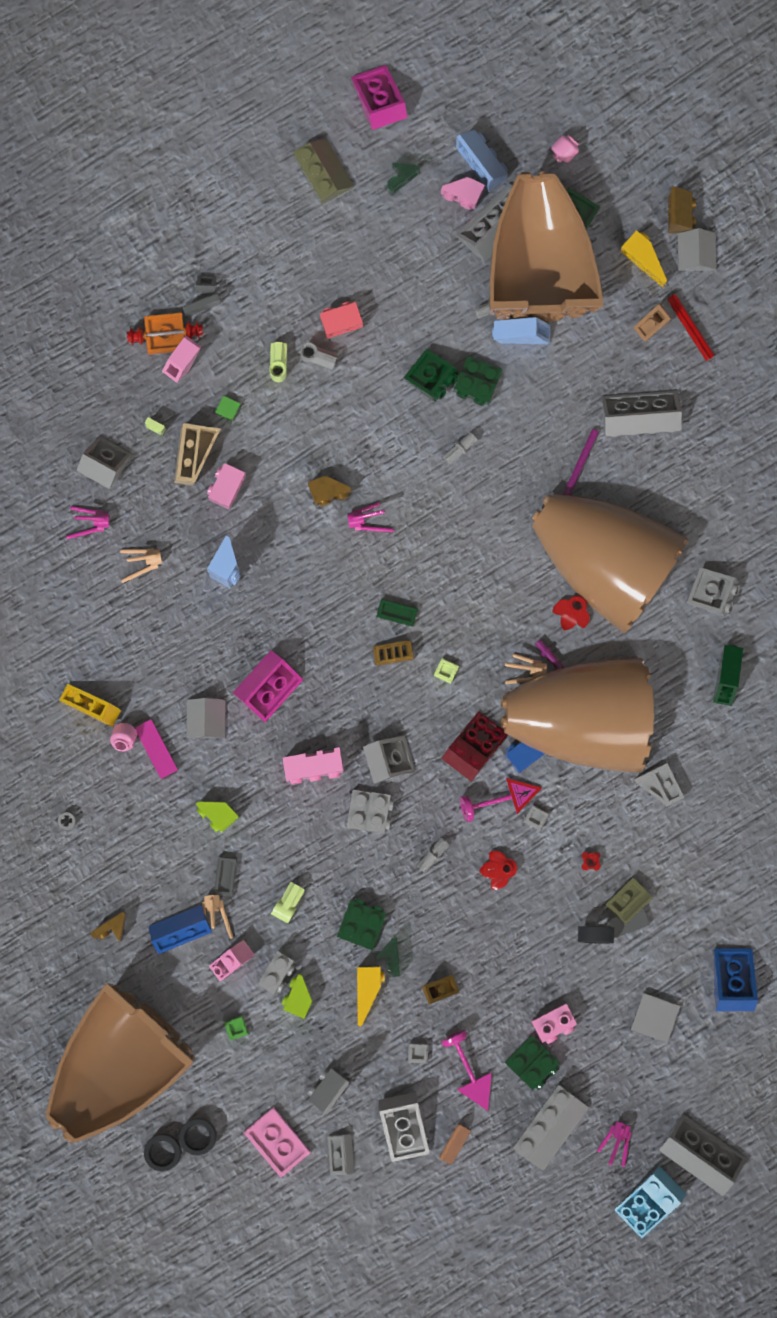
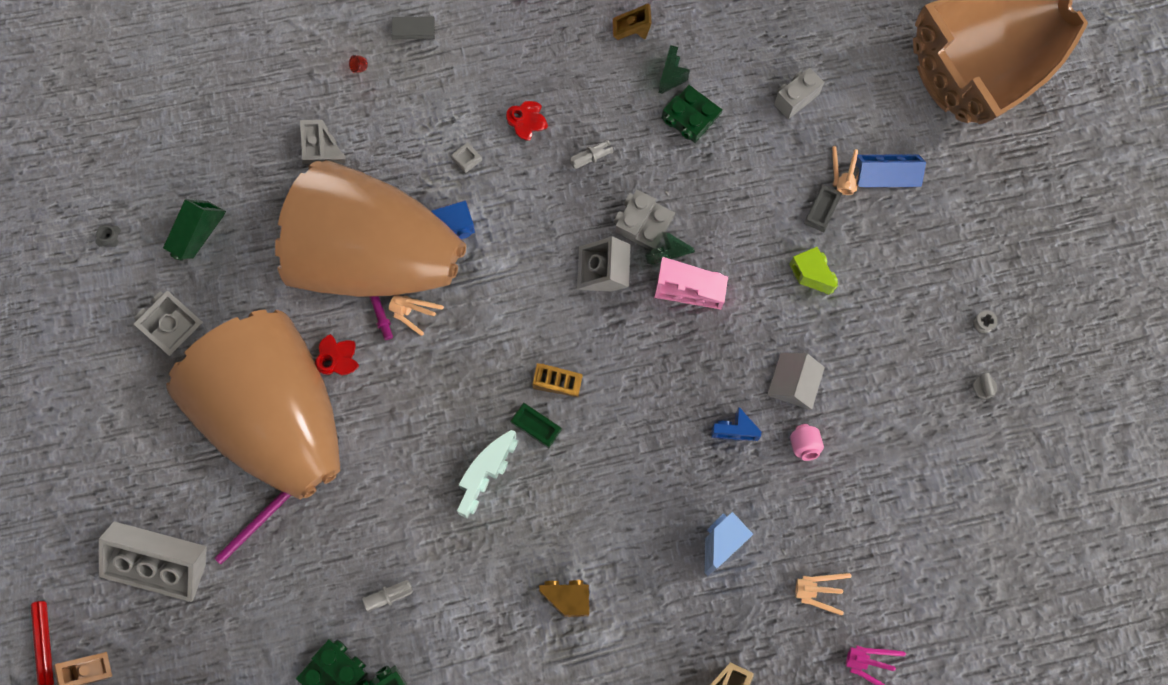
camera: 165 degrees left, 10 degrees down
yellow slope [59,684,121,727] -> none
pearl gold slope [90,912,127,942] -> none
bright pink head [110,723,137,751] -> none
dark pink tile [135,719,178,779] -> none
bright pink brick [207,463,246,510] -> none
bright pink slope [209,940,255,982] -> none
bright green tile [224,1016,248,1040] -> none
dark pink slope [233,650,303,722] -> none
yellowish green piece [271,882,305,924] -> none
lime slope [281,974,312,1019] -> none
dark pink plant [347,502,394,532] -> none
yellow slope [357,967,385,1026] -> none
yellowish green tile [434,658,459,684] -> none
dark red slope [441,711,508,782] -> none
dark pink piece [459,778,542,822] -> none
black tyre [578,926,614,944] -> none
red plate [581,852,601,871] -> none
olive plate [606,878,653,925] -> none
none -> clear red hinge [349,55,368,73]
none -> light aqua slope [457,430,518,518]
none -> clear green slope [645,232,695,265]
none -> blue slope [711,407,762,441]
none -> bright pink head [790,424,824,461]
none -> light grey plate [973,373,997,399]

